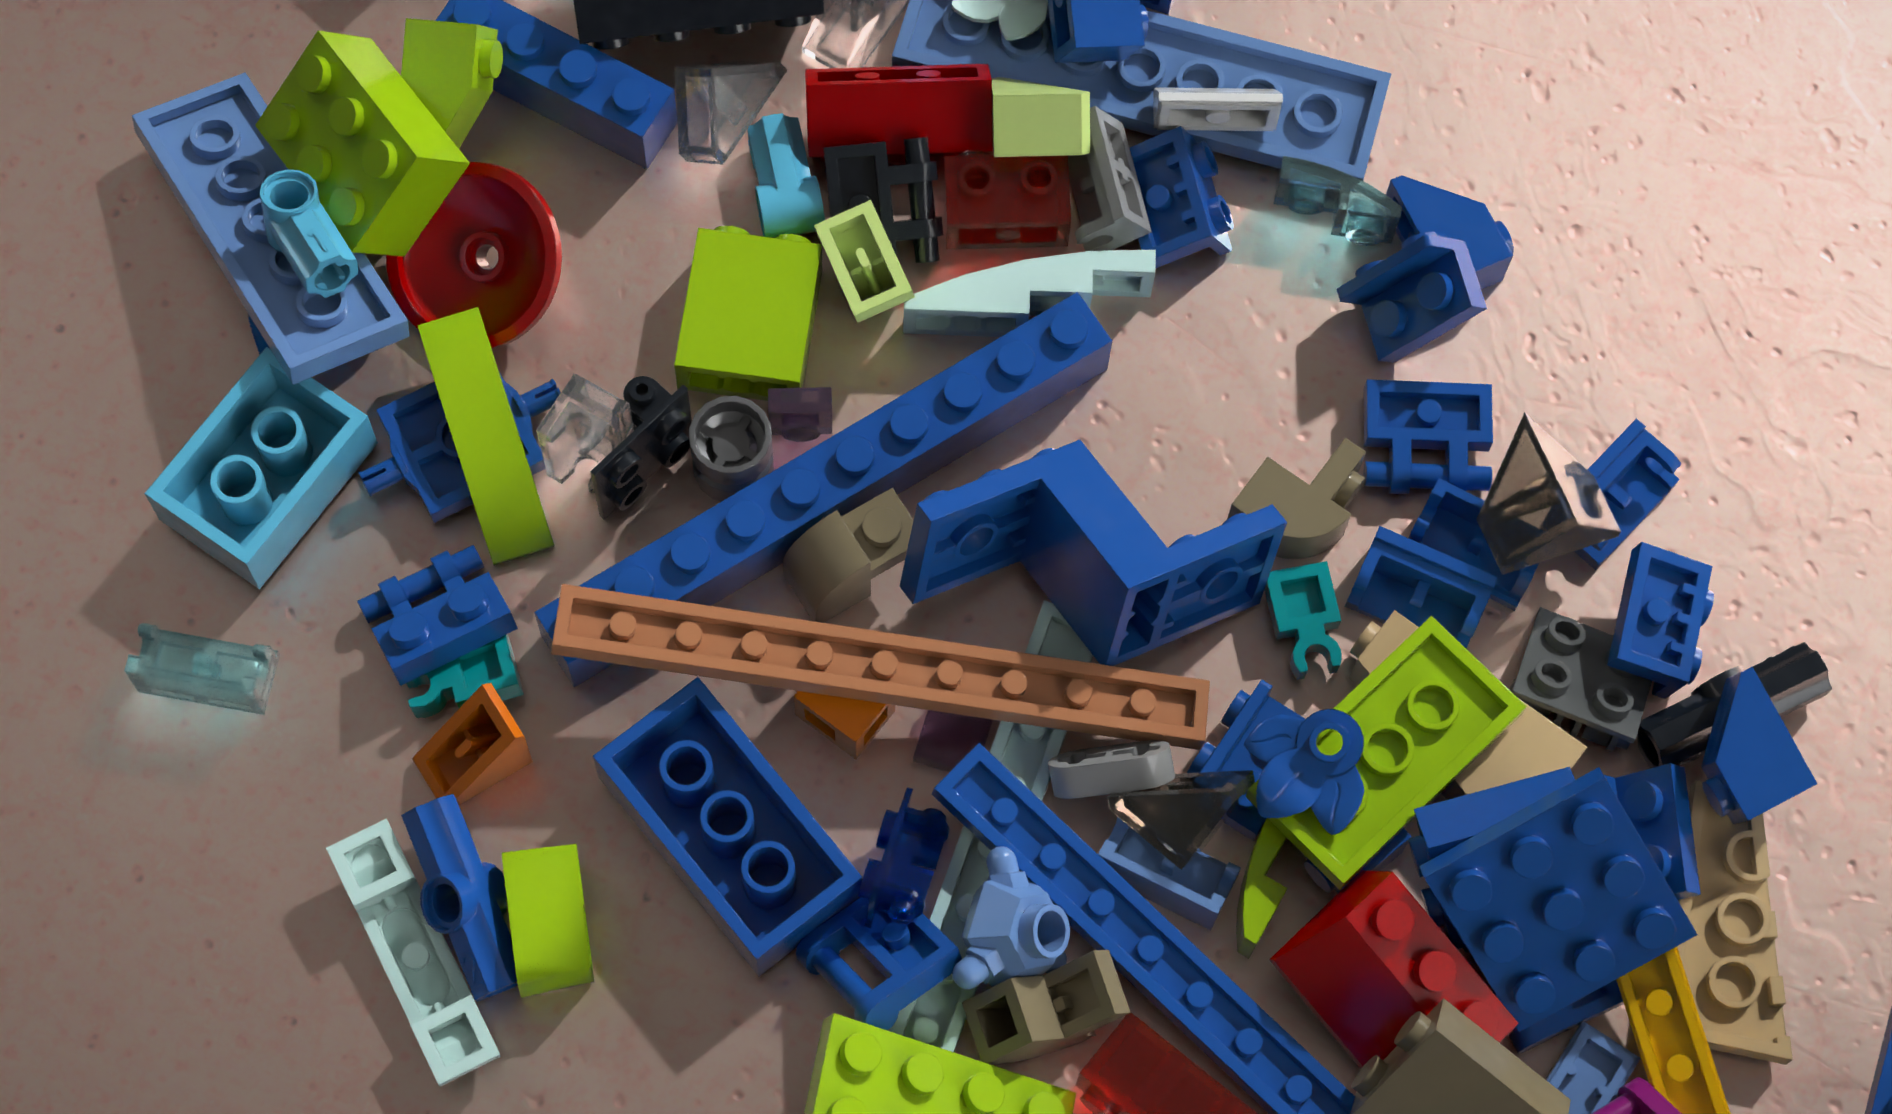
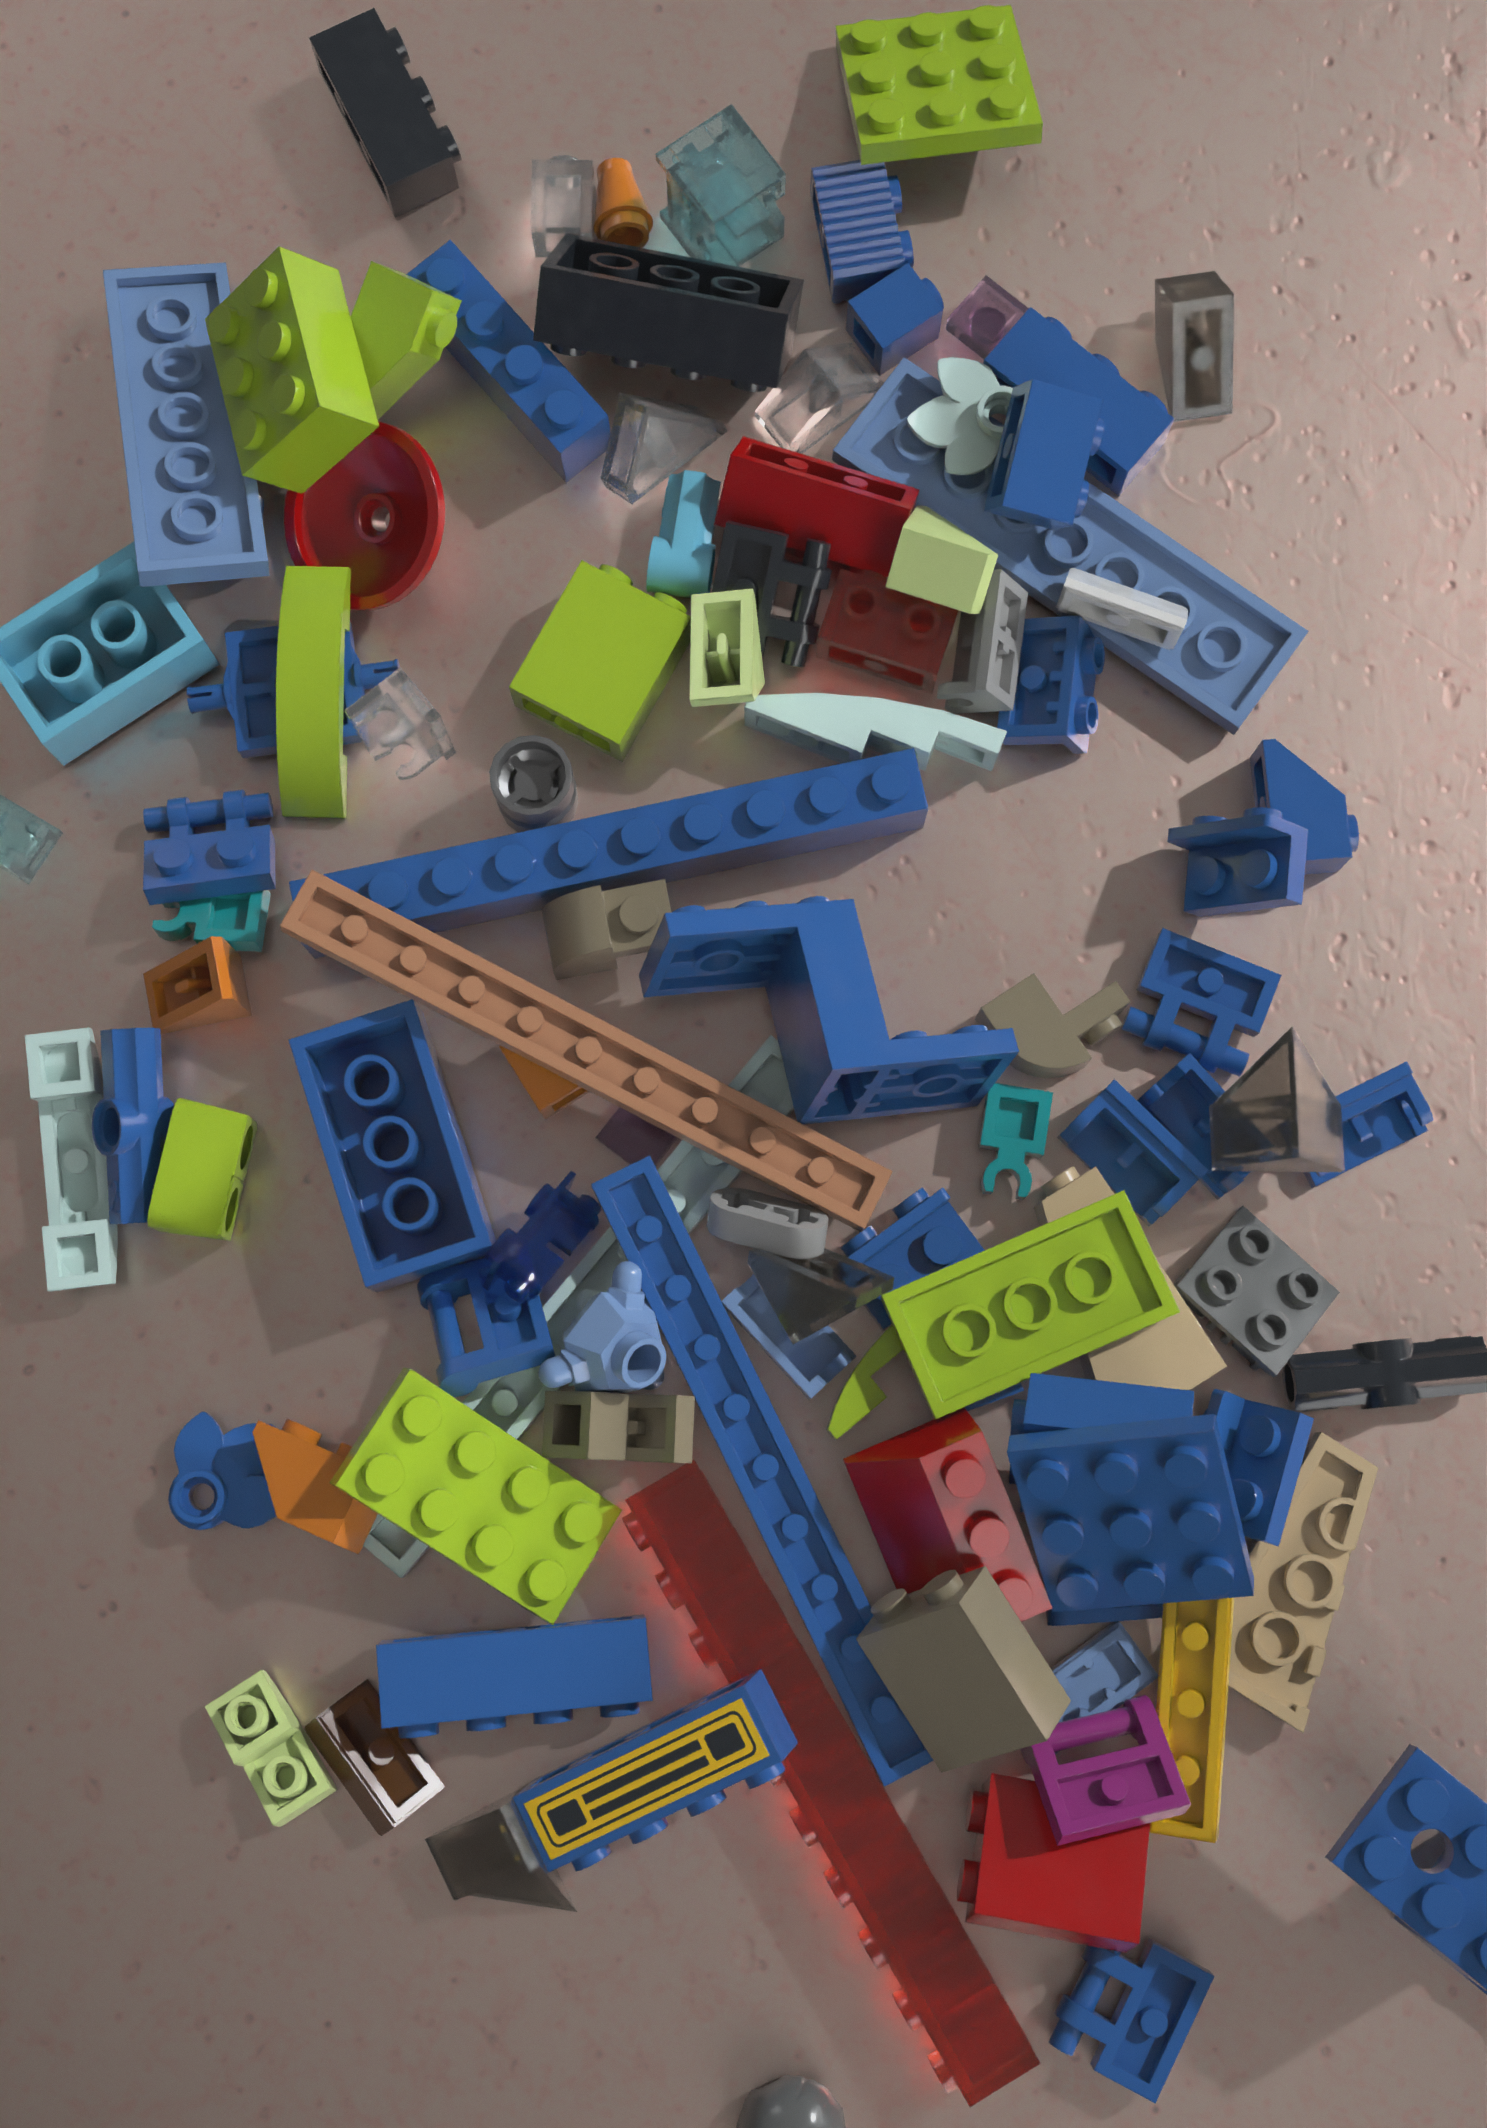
camera: 25 degrees right, 10 degrees up
medium azure piece [260,169,358,298] -> none
black hinge [590,376,692,520] -> none
clear purple plate [768,387,832,442] -> none
blue plate [1244,709,1364,835] -> none
clear light blue slope [1273,155,1402,246] -> none
blue bracket [1607,542,1714,699] -> none
blue slope [1701,667,1817,824] -> none

